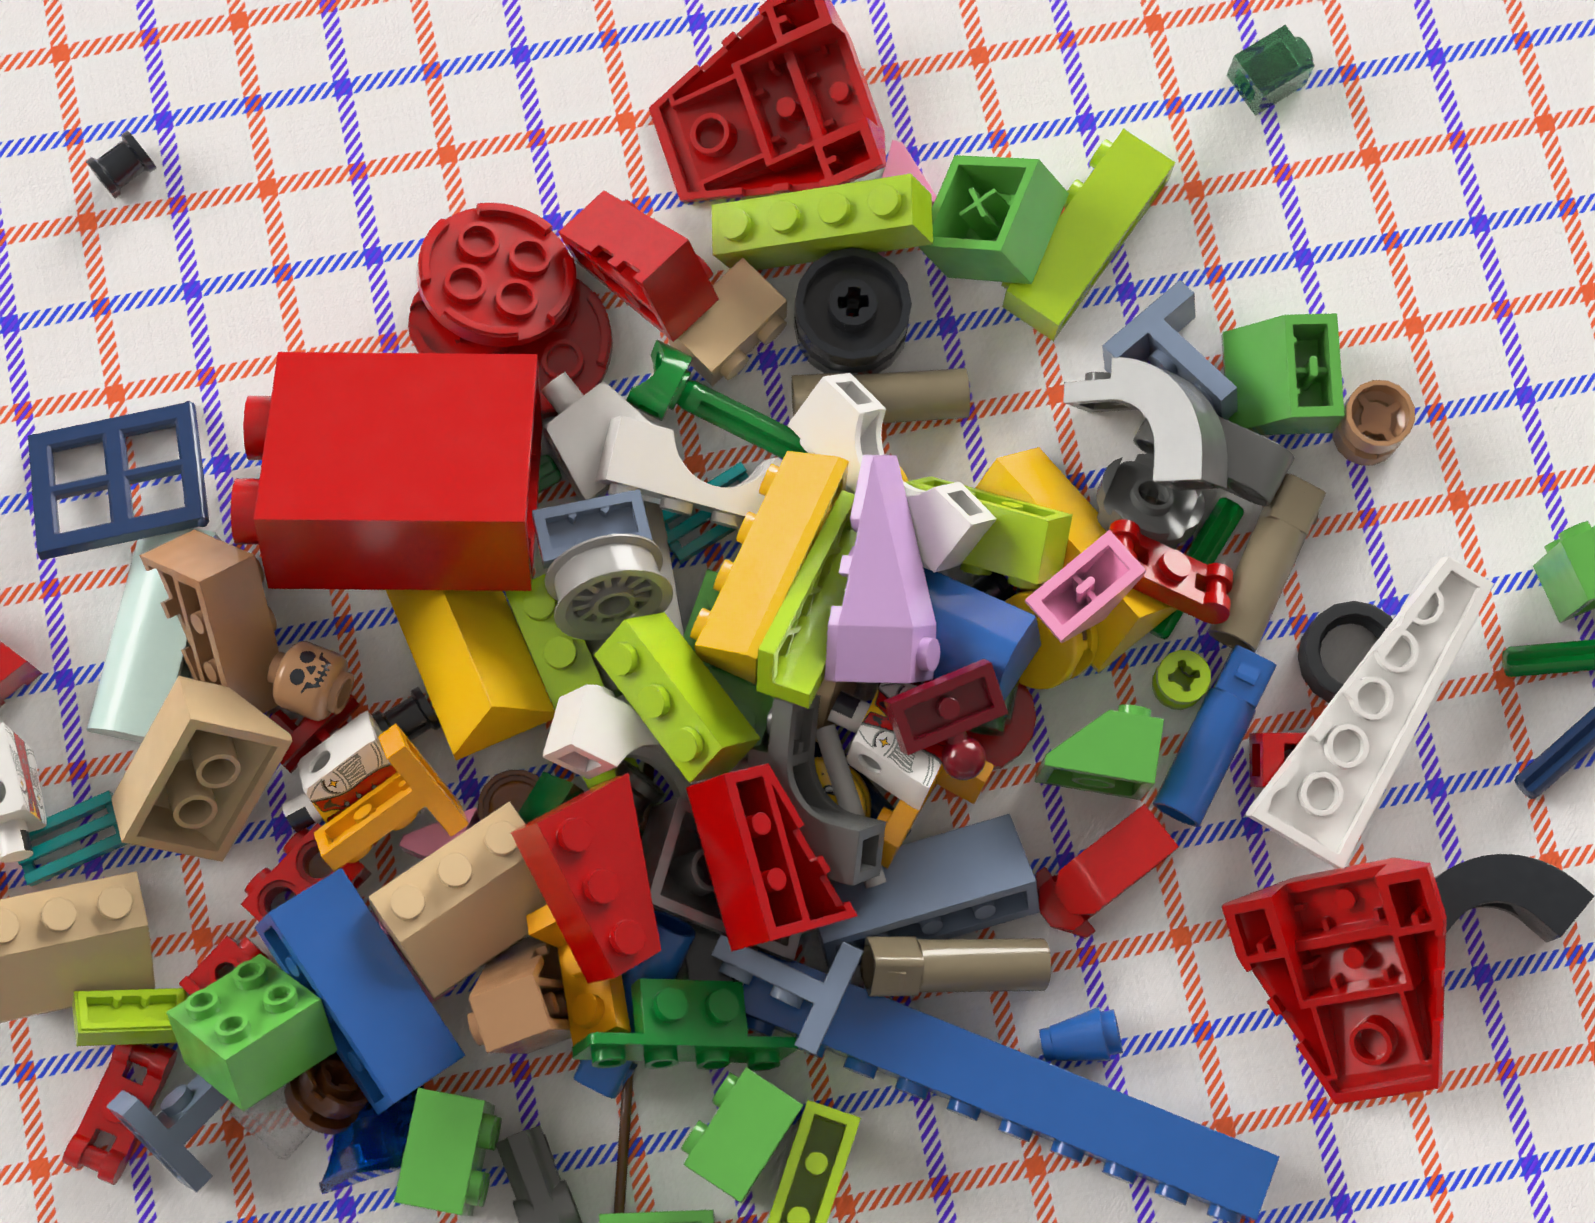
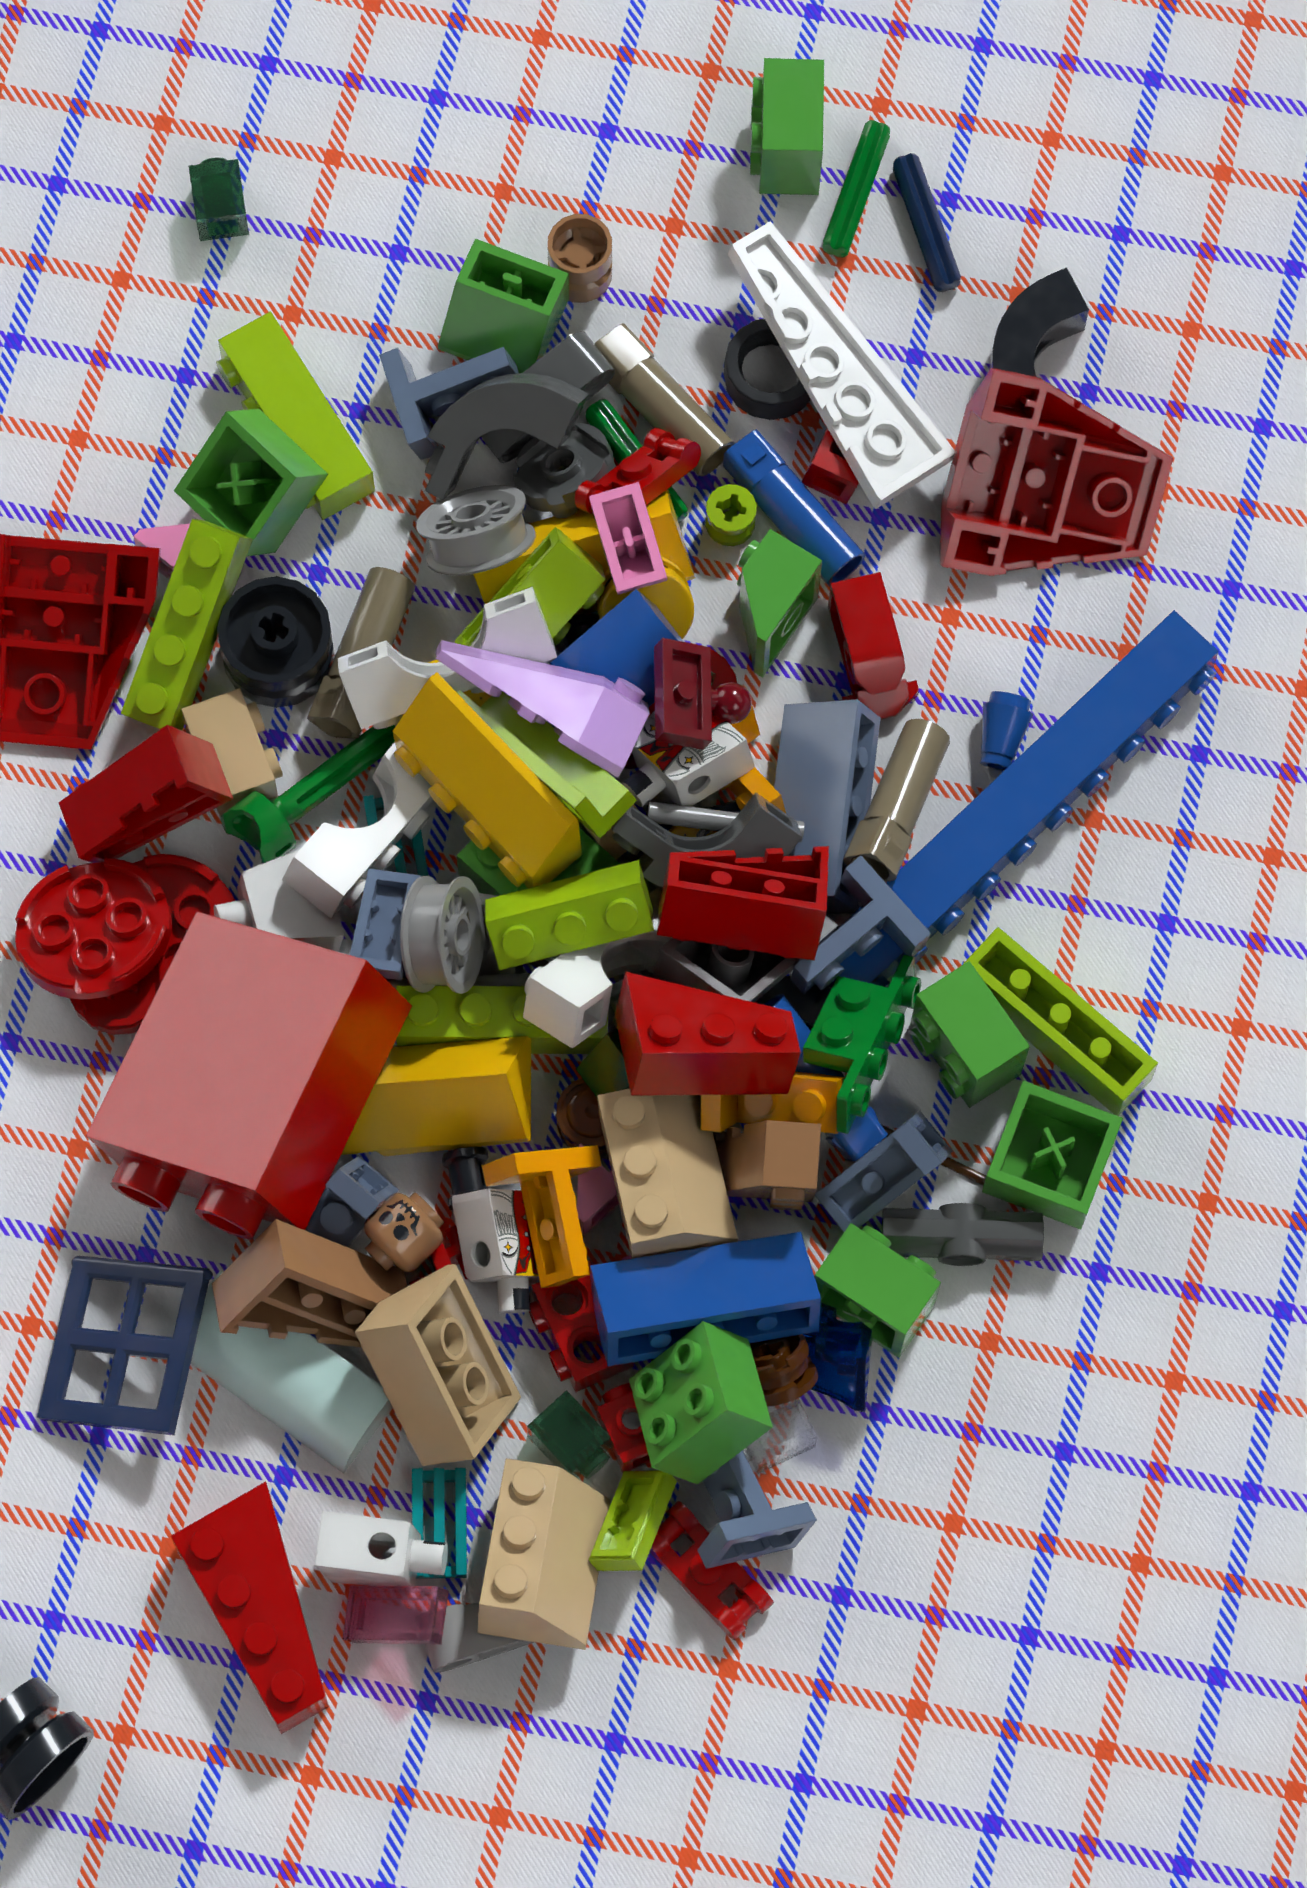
camera: 65 degrees left, 5 degrees down
none -> sand blue bracket [305,1156,399,1247]
none -> light grey wheel [416,485,536,575]
none -> clear green brick [527,1390,611,1479]
none -> sand blue bracket [815,1111,953,1232]

